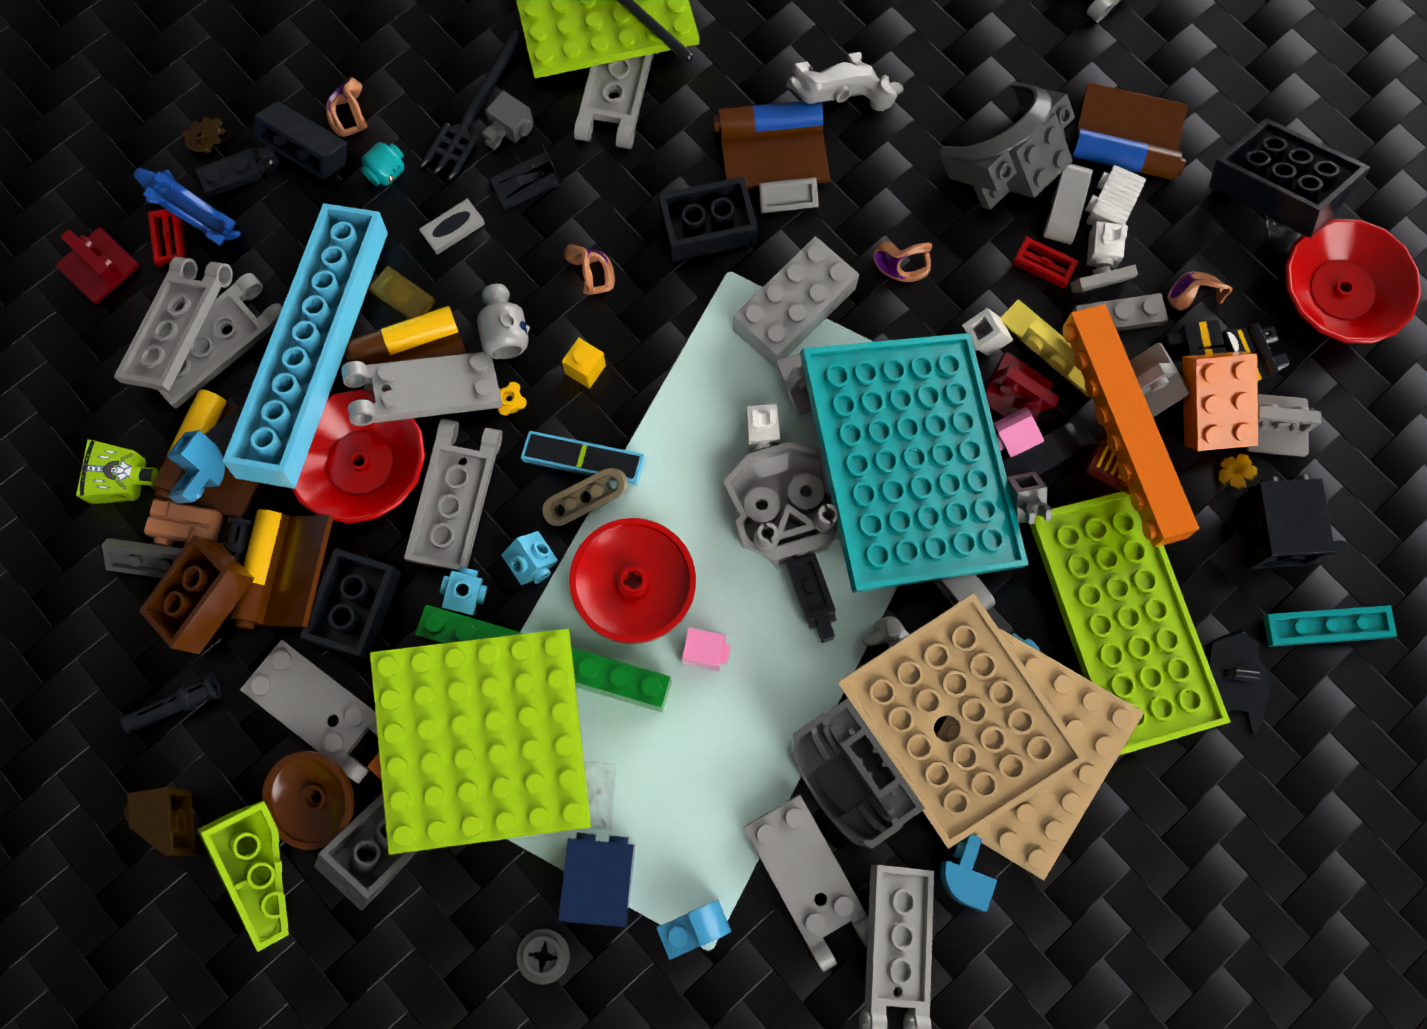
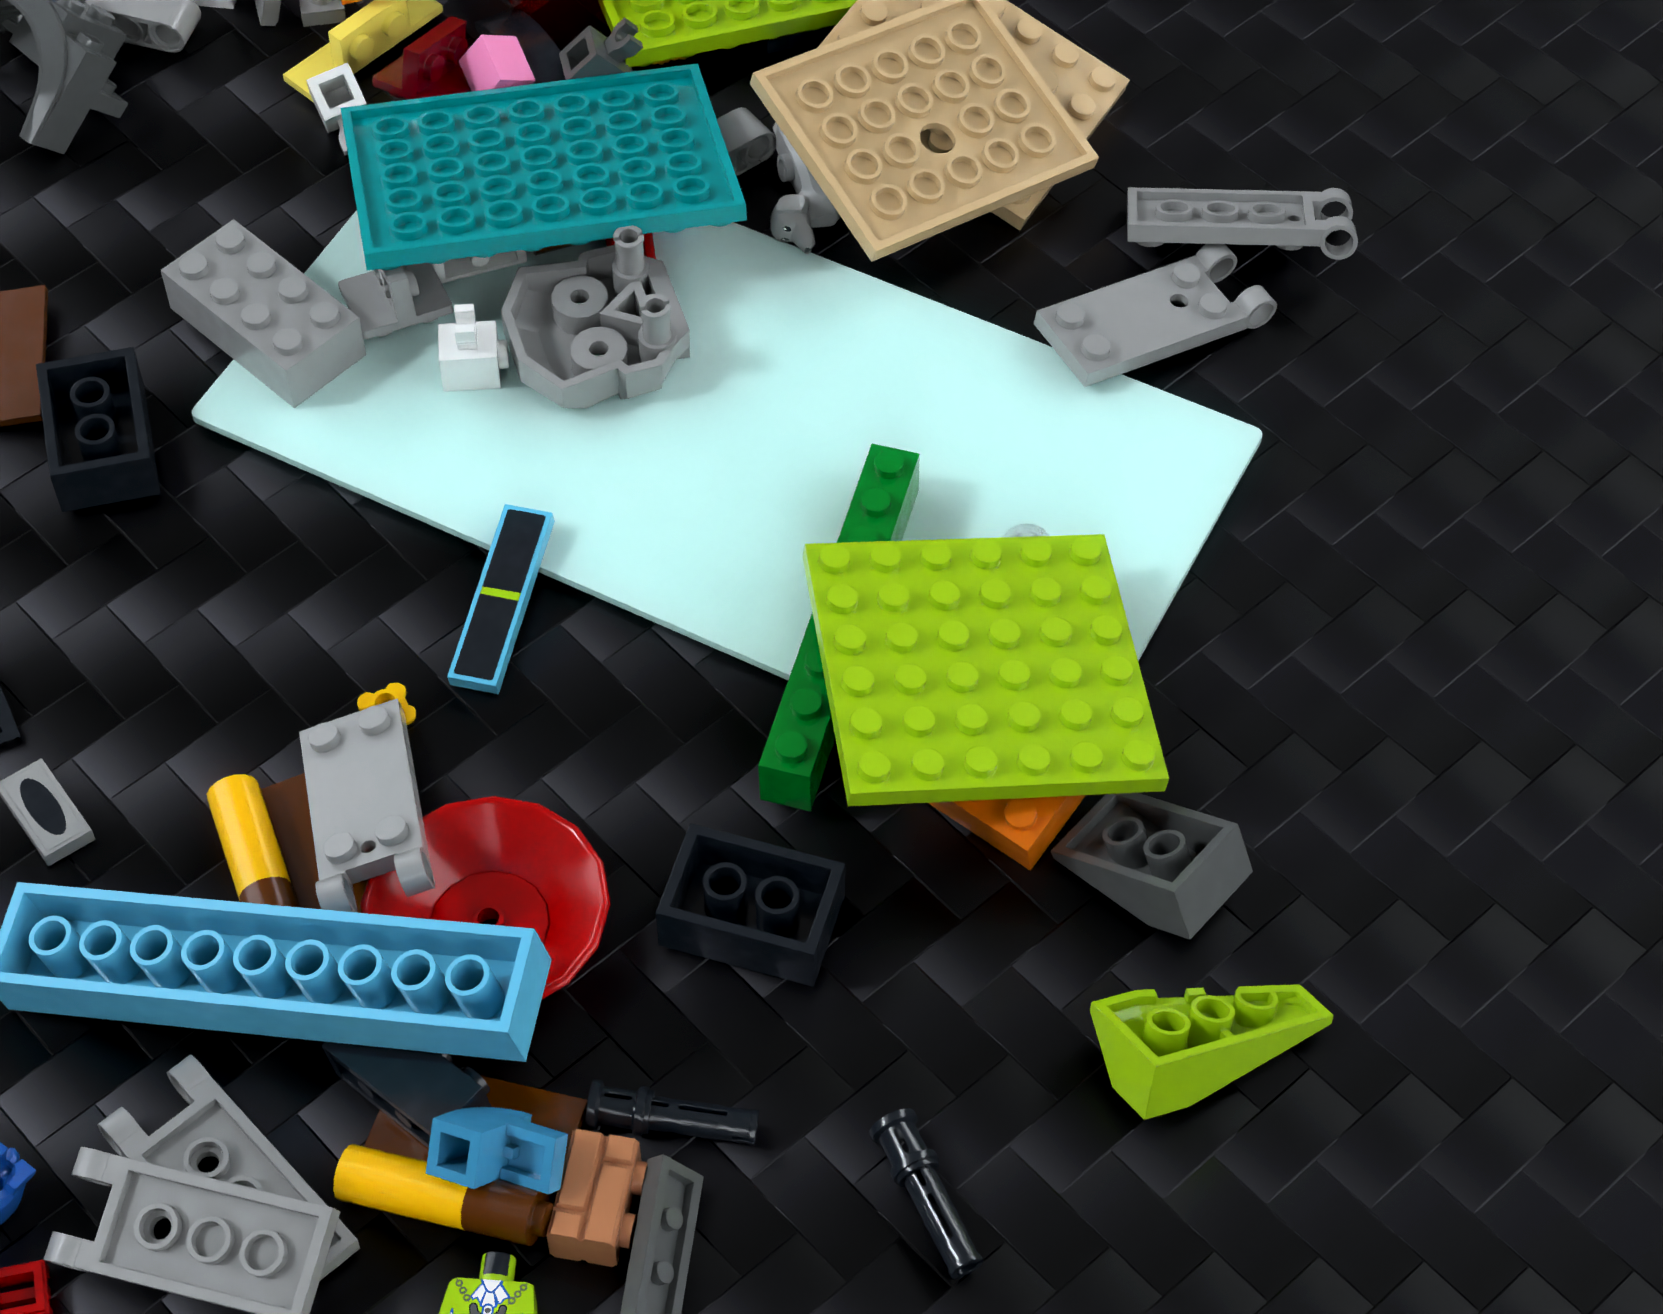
camera: 90 degrees left, 20 degrees down
dark brown slope [124,787,196,857] -> none
reddish brown brick [139,535,254,654] -> none
reddish brown door [230,509,333,630] -> none
light grey hinge [240,639,378,783] -> none
reddish brown dish [262,751,354,850] -> none
clear yellow plate [369,266,435,319] -> none
light grey hinge [404,419,502,572] -> none
medium azure brick [440,567,487,615] -> none
light grey piece [477,284,530,359] -> none
medium azure brick [501,531,558,585] -> none
dark grey gear [517,929,570,984] -> none
dark tan plate [543,468,628,526] -> none
dark blue brick [558,832,635,927] -> none
yellow brick [562,337,606,389] -> none
nougat piece [564,244,615,295] -> none
red dish [569,518,696,644] -> none
dark azure brick [656,900,732,960] -> none
bright pink brick [682,628,731,671] -> none
light grey tile [758,177,819,213] -> none
black hinge [785,553,837,643] -> none
dark grey piece [791,698,925,849] -> none
nougat piece [873,241,932,282] -> none
dark azure brick [940,834,997,912] -> none
red tile [1012,236,1079,289] -> none

